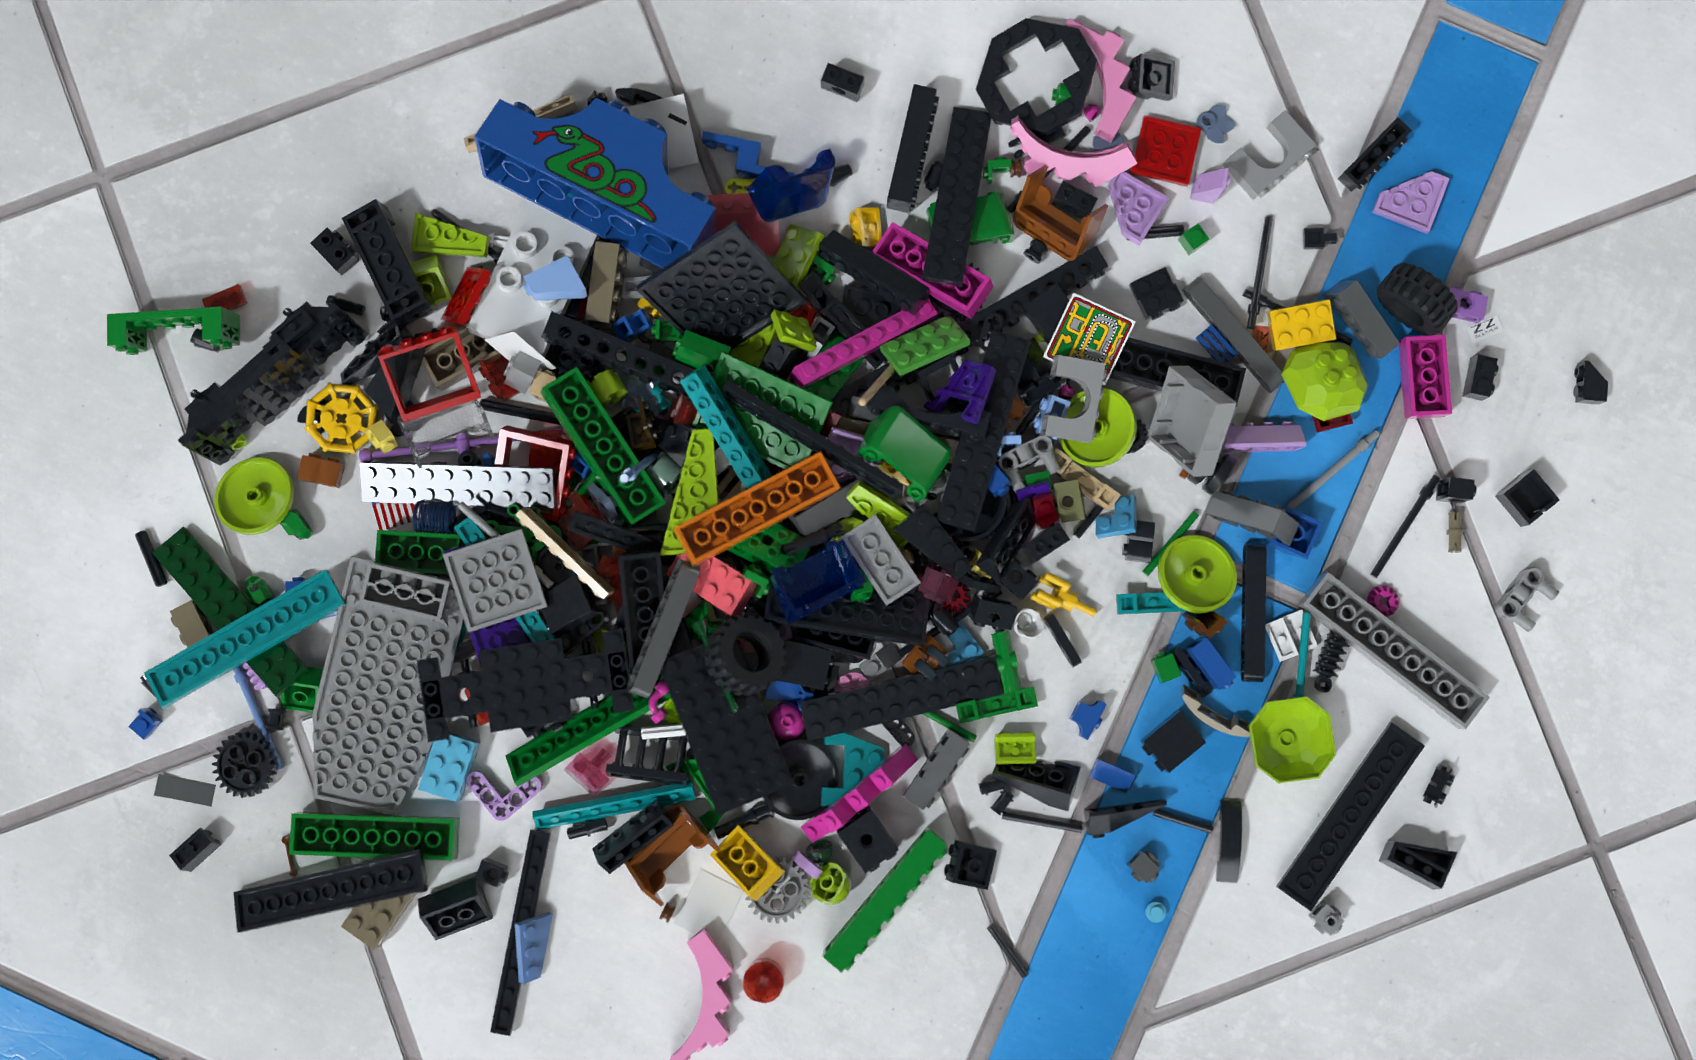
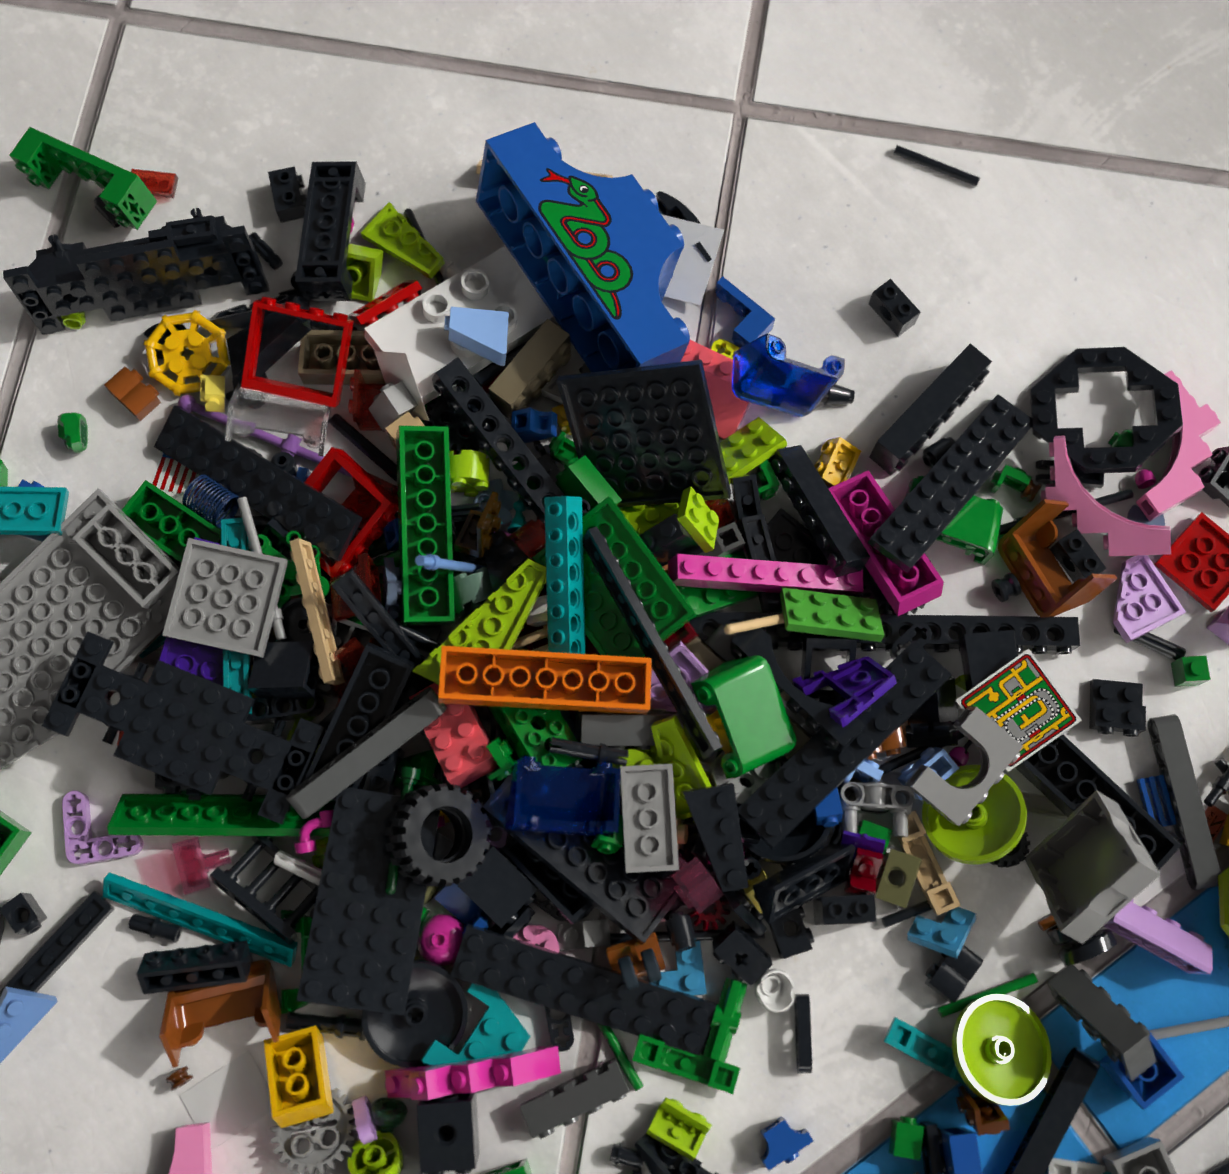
camera: 30 degrees right, 10 degrees down
lime dish [214,457,294,535] -> none
medium azure brick [418,732,480,802] -> none
yellow plant [1030,571,1097,617] -> none

